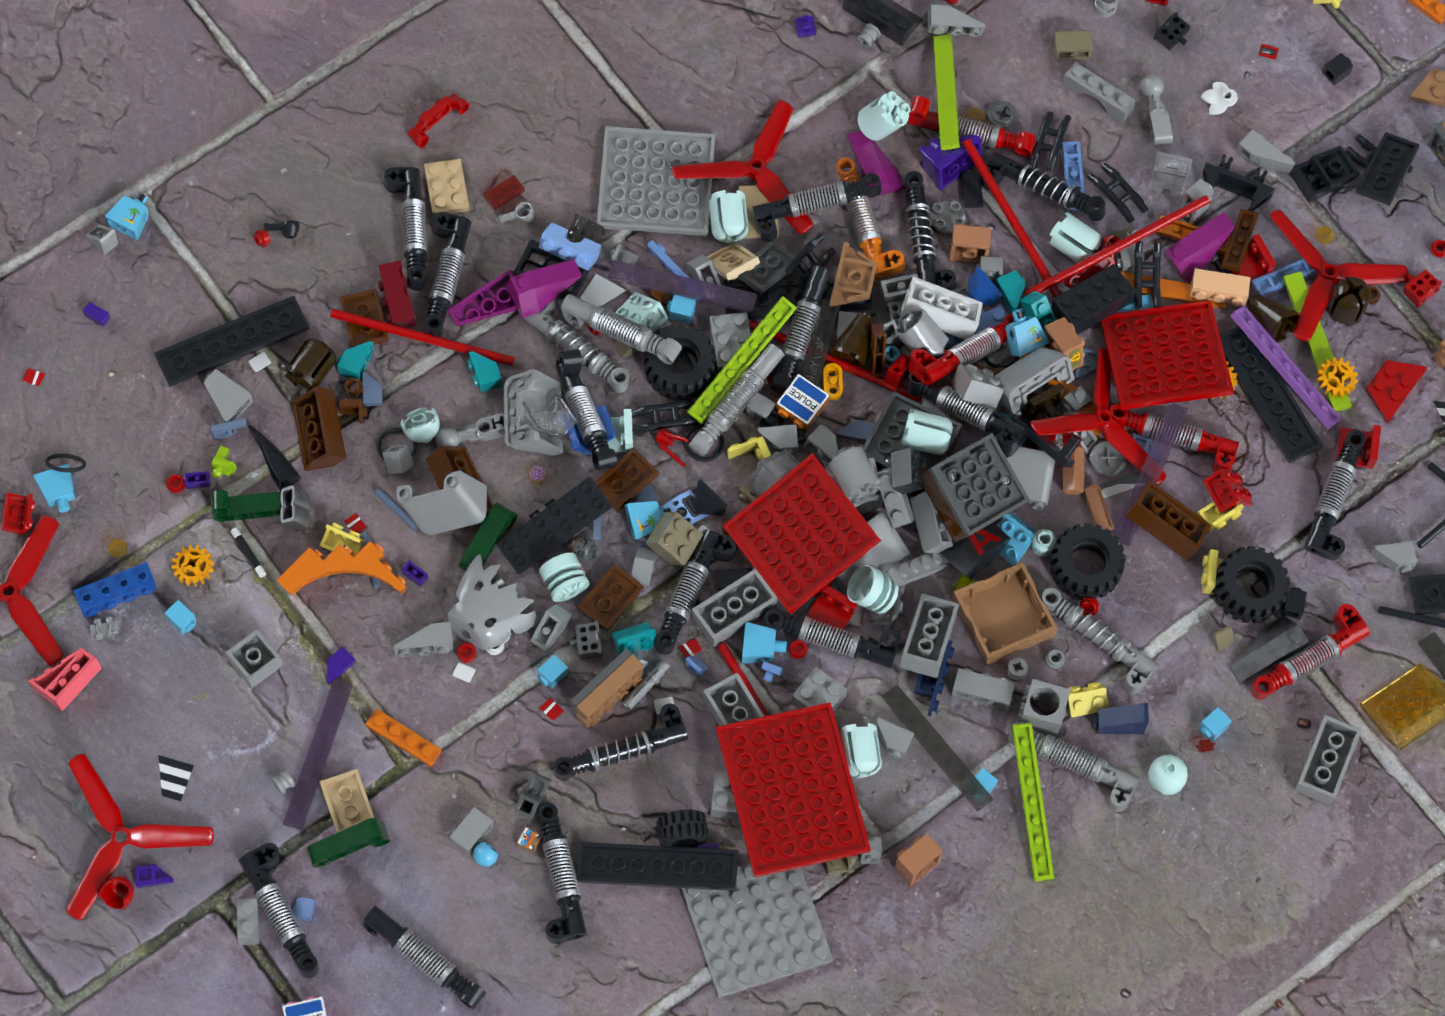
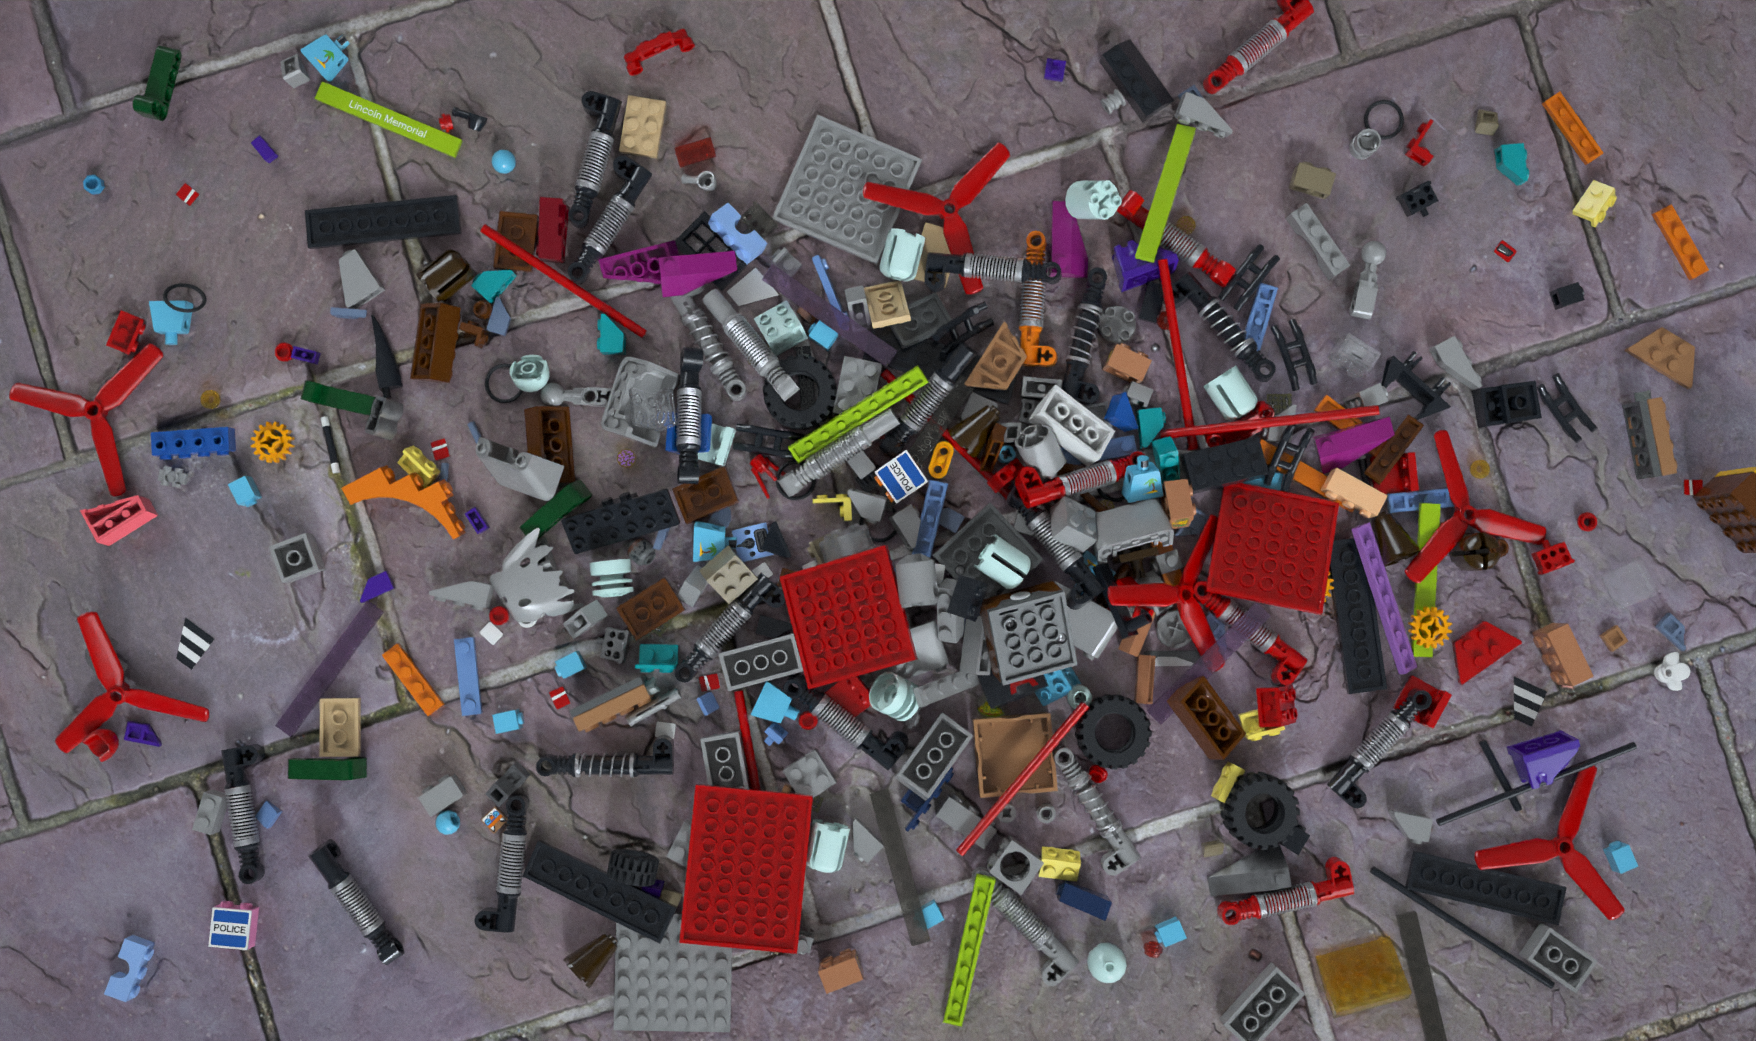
camera: 20 degrees right, 20 degrees up
lime piece [212,446,237,478] -> none
white sticker [248,352,271,372] -> none
light grey wheel [271,769,295,794] -> none
light grey panel [382,445,414,474] -> none
flat silver gear [988,101,1017,129] -> none
white plate [1201,82,1238,115] -> none
black plate [1356,132,1420,206] -> none
none -> lime tile [315,81,463,158]
none -> medium blue plate [454,637,483,716]
none -> medium azure piece [492,150,516,174]
none -> medium azure brick [492,709,524,734]
none -> dark brown cone [563,933,618,988]
none -> medium blue plate [912,479,948,558]
none -> red piece [956,701,1089,856]
none -> clear red plate [1157,311,1169,330]

